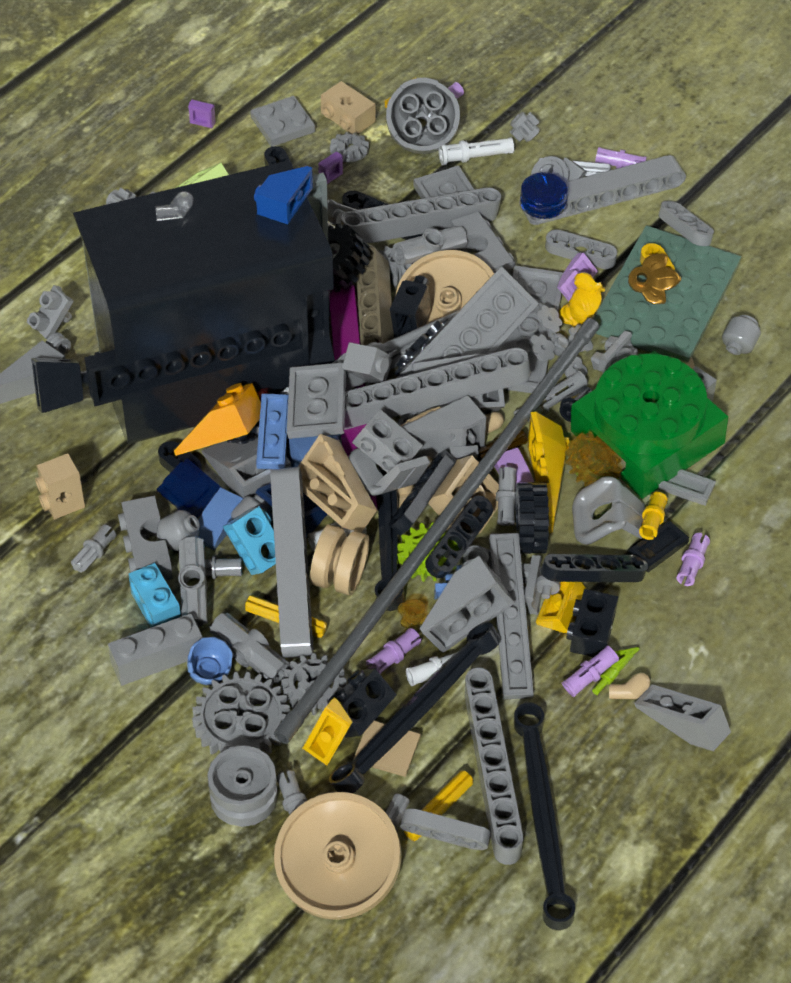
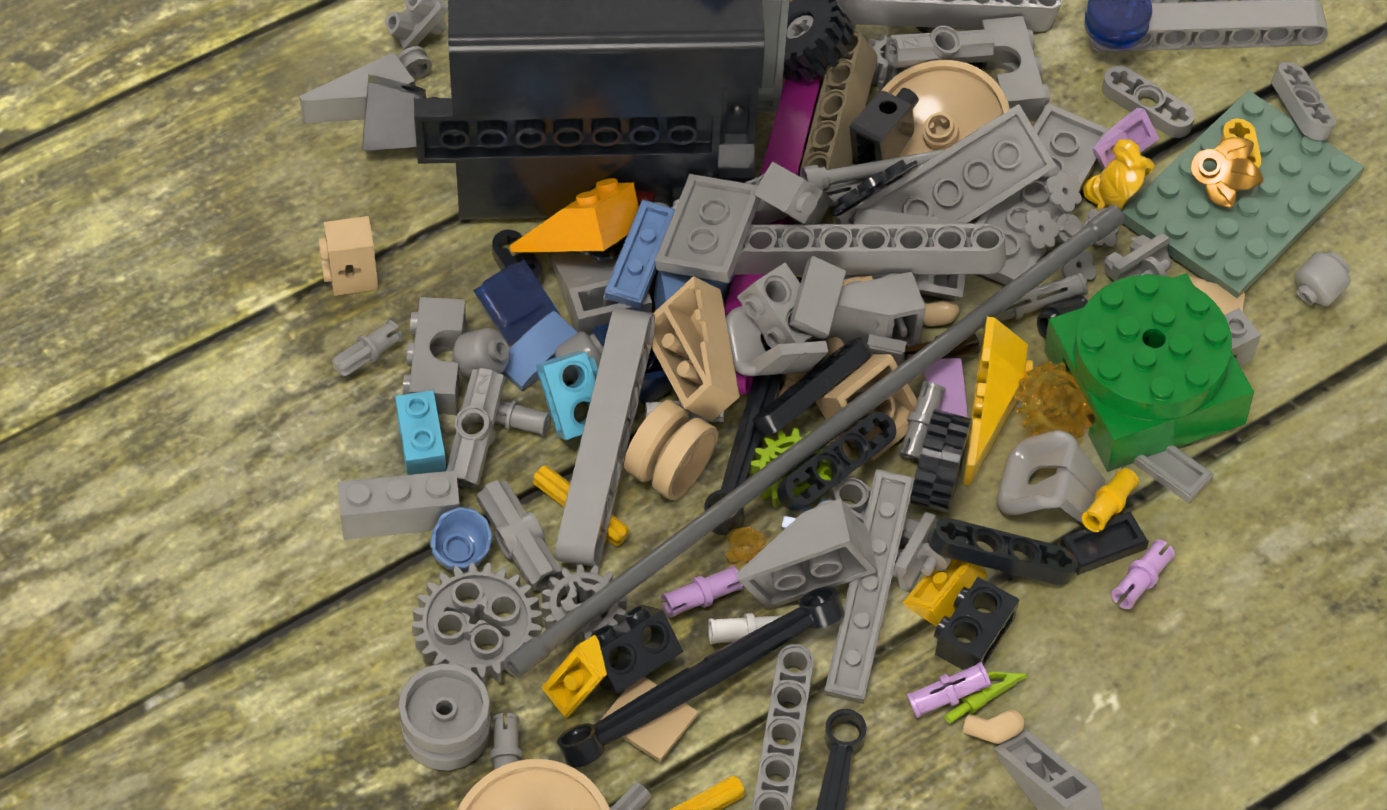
camera: 15 degrees right, 5 degrees up
none -> light grey tile [789,256,846,340]

